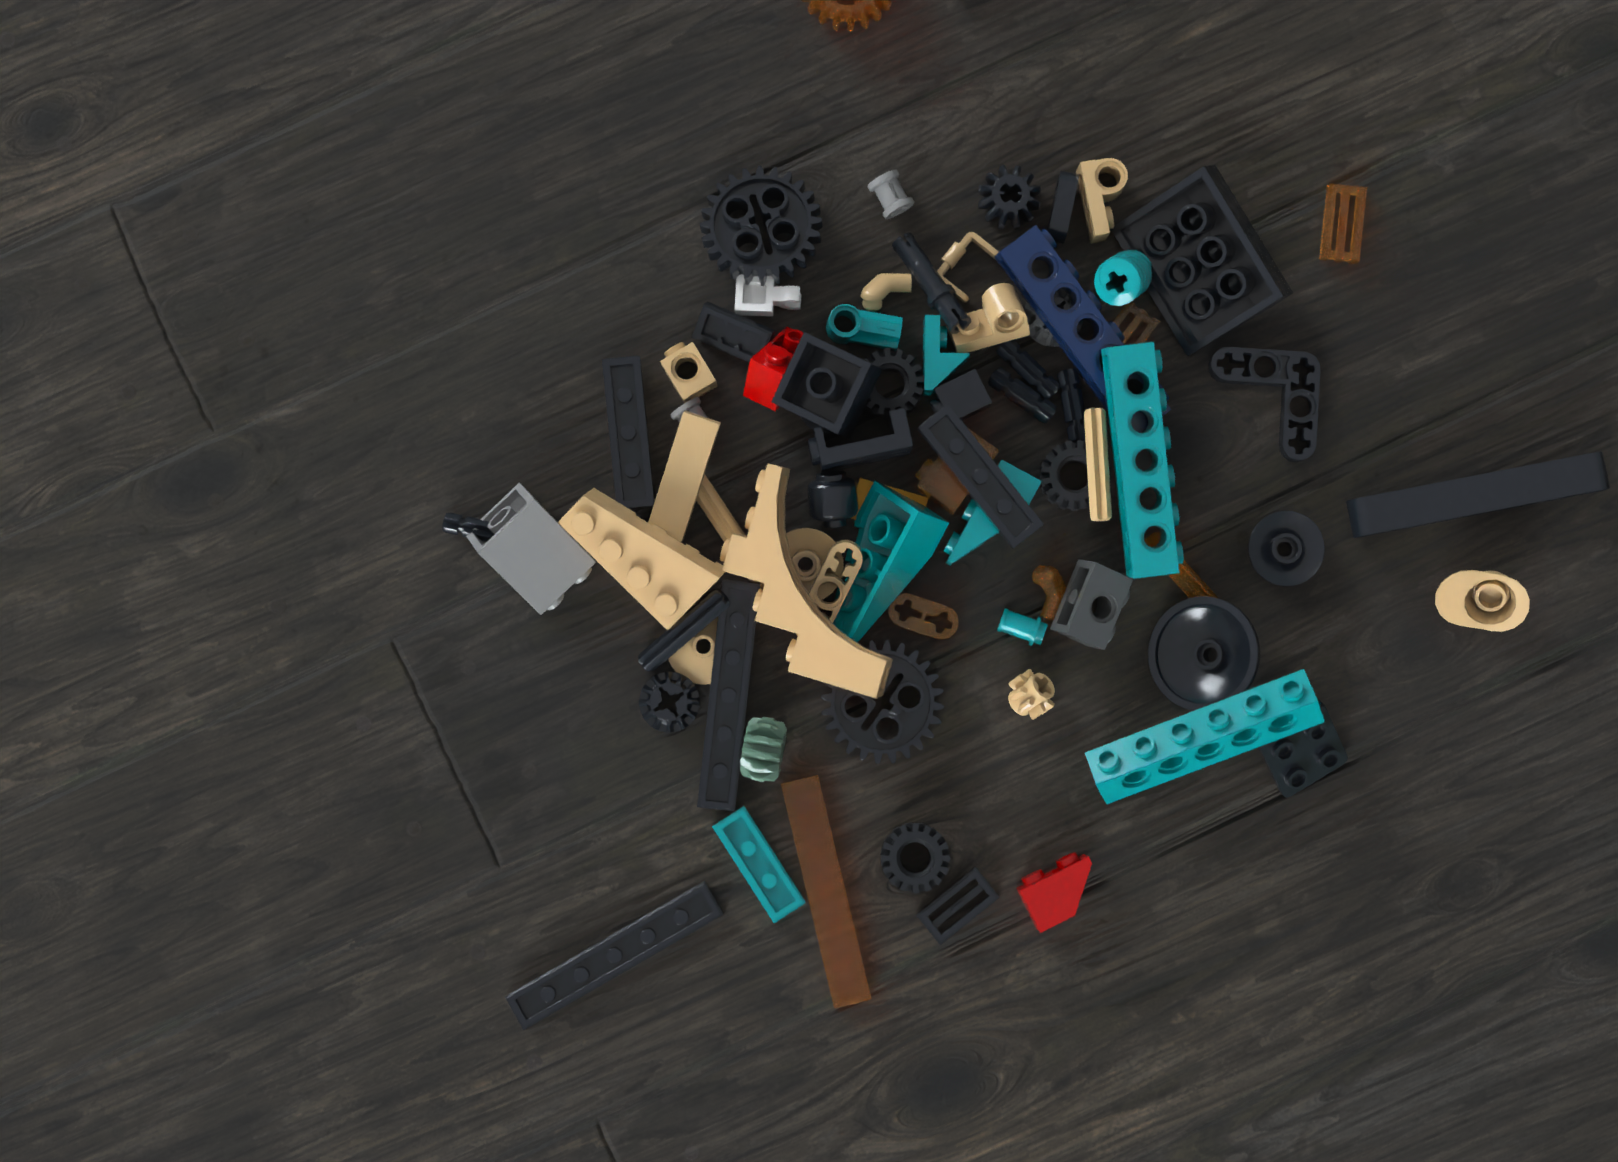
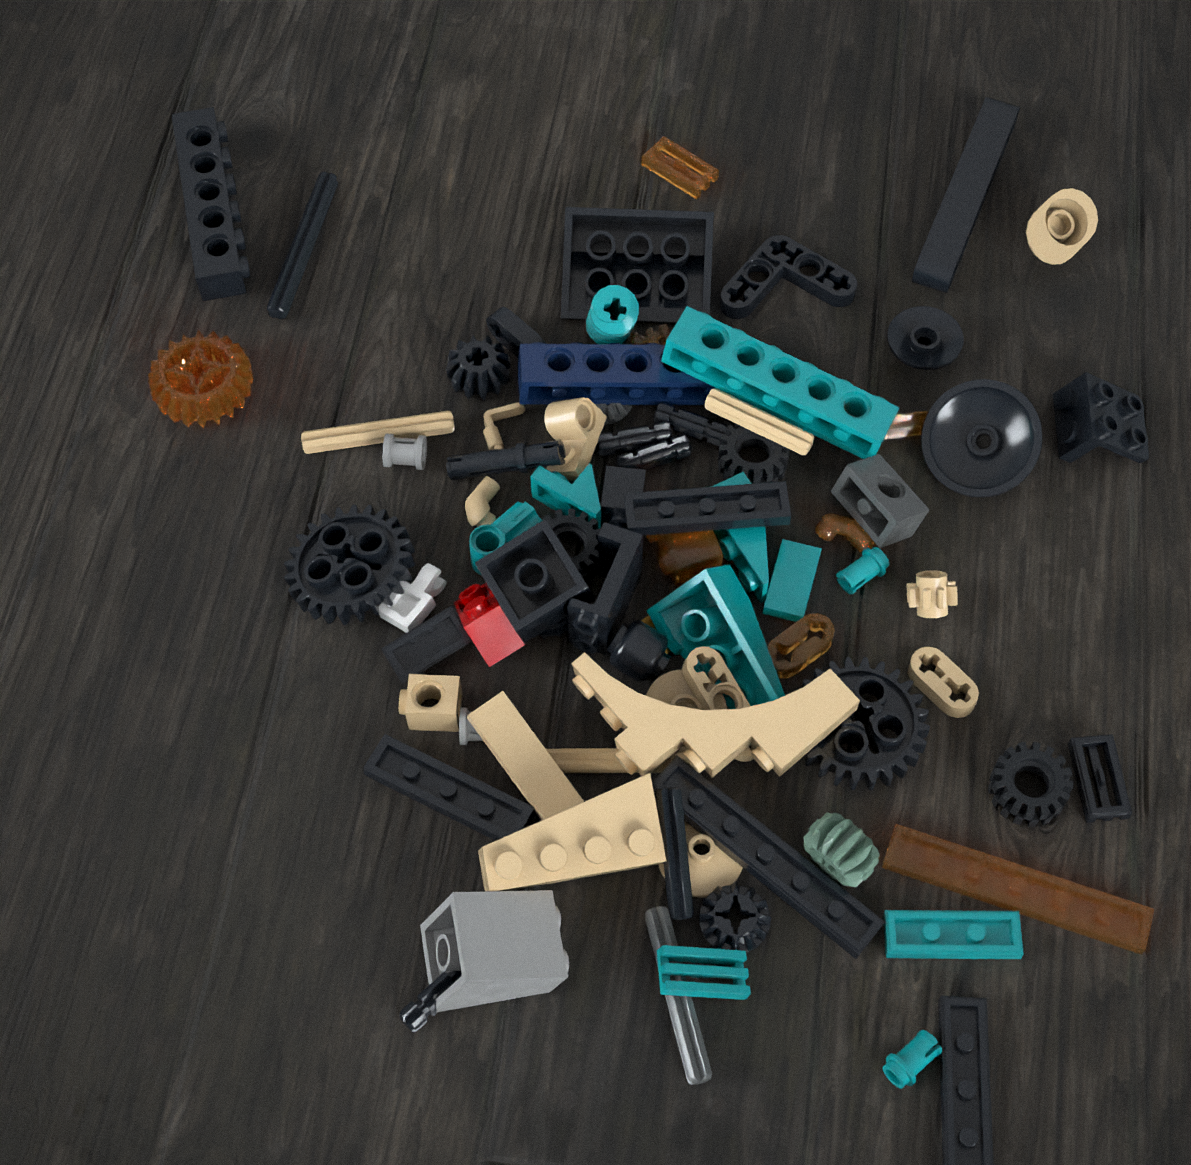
camera: 55 degrees left, 25 degrees down
red slope [1016,852,1092,933] -> none
tan plate [1076,158,1128,243] -> none
teal brick [1085,669,1325,805] -> none
none -> tan axle [301,411,455,454]
none -> dark grey axle [645,906,712,1085]
none -> teal tile [657,945,751,1000]
none -> teal tile [763,539,822,623]
none -> teal pin [882,1030,942,1089]
none -> tan beam [908,647,979,718]

